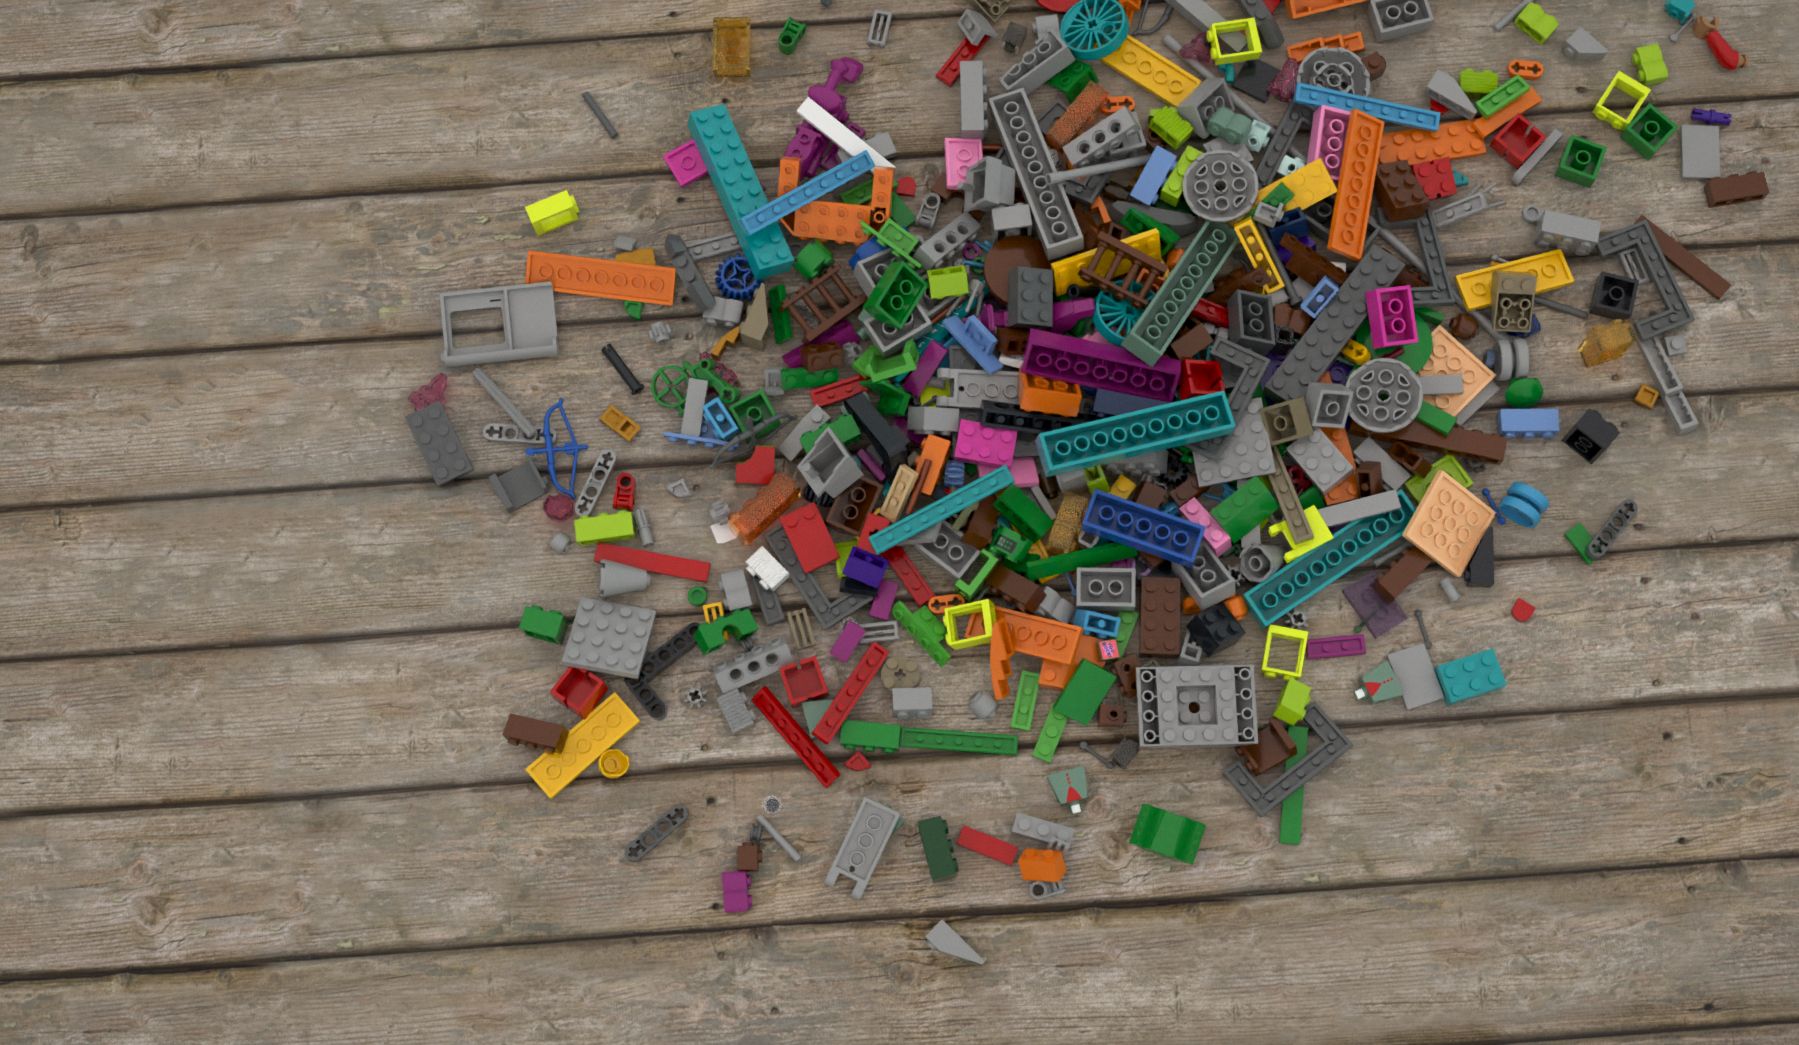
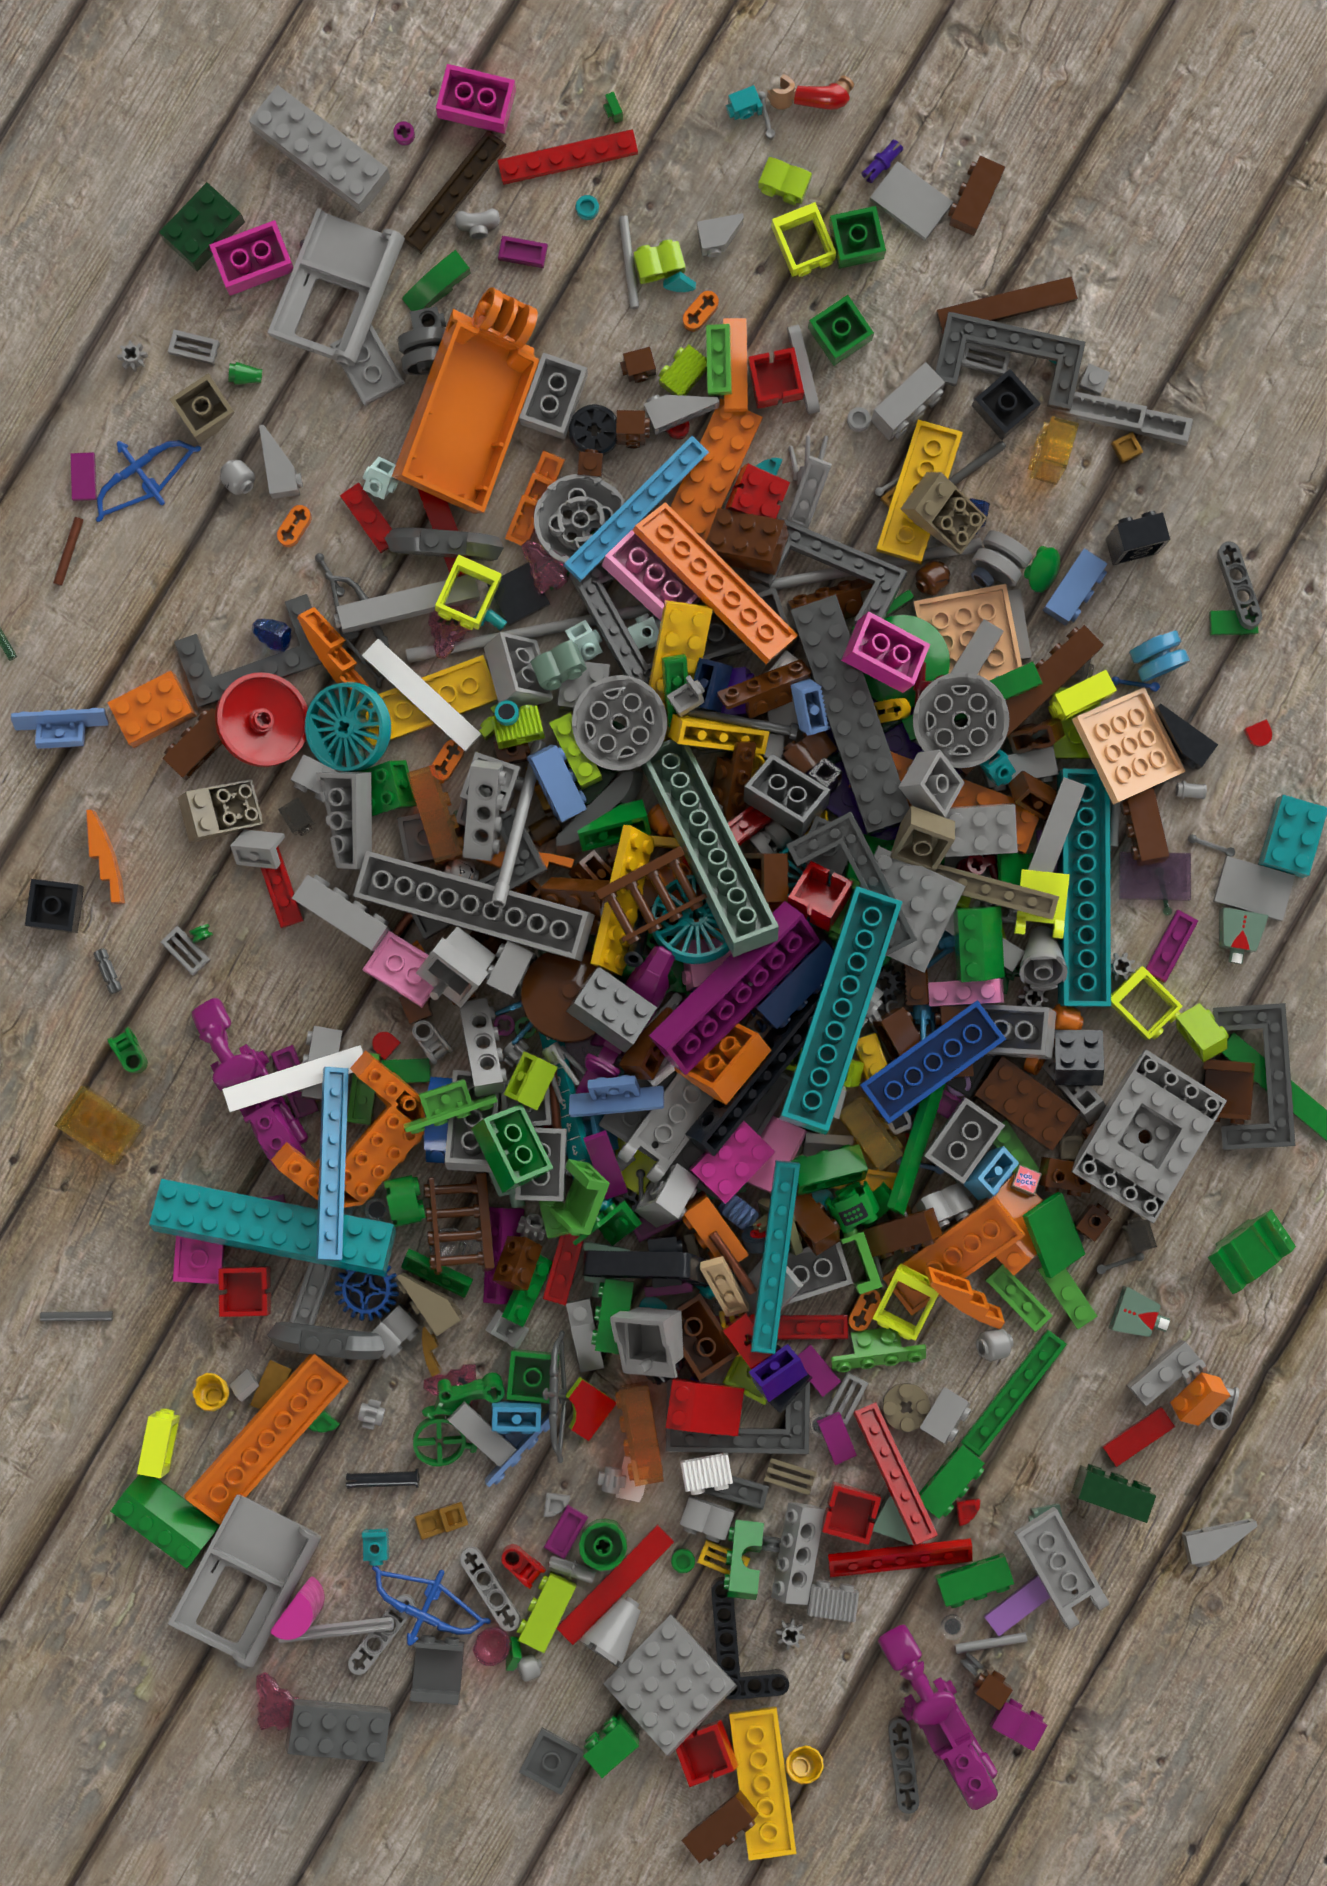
camera: 60 degrees left, 10 degrees up
none -> green slope [110,1474,220,1569]
none -> green bush [189,924,213,943]
none -> yellow hair [192,1373,229,1411]
none -> red piece [218,1266,271,1317]
none -> dark pink brick [270,1576,325,1640]
none -> white tile [362,639,482,752]
none -> teal brick [362,1528,389,1566]
none -> tile [495,700,519,726]
none -> green tile [506,1637,522,1671]
none -> dark grey plate [519,1727,584,1795]
none -> magenta tile [544,1505,588,1559]
none -> black wheel [569,404,617,456]
none -> green brick [579,1518,627,1571]
none -> reddish brown brick [616,410,650,449]
none -> reddish brown brick [620,347,656,383]
none -> teal tile [663,272,696,292]
none -> magenta piece [878,1625,998,1810]
none -> green brick [935,1553,1015,1608]
none -> teal brick [979,749,1016,786]
none -> medium lavender tile [984,1575,1050,1636]
none -> neon yellow window [1048,670,1117,722]

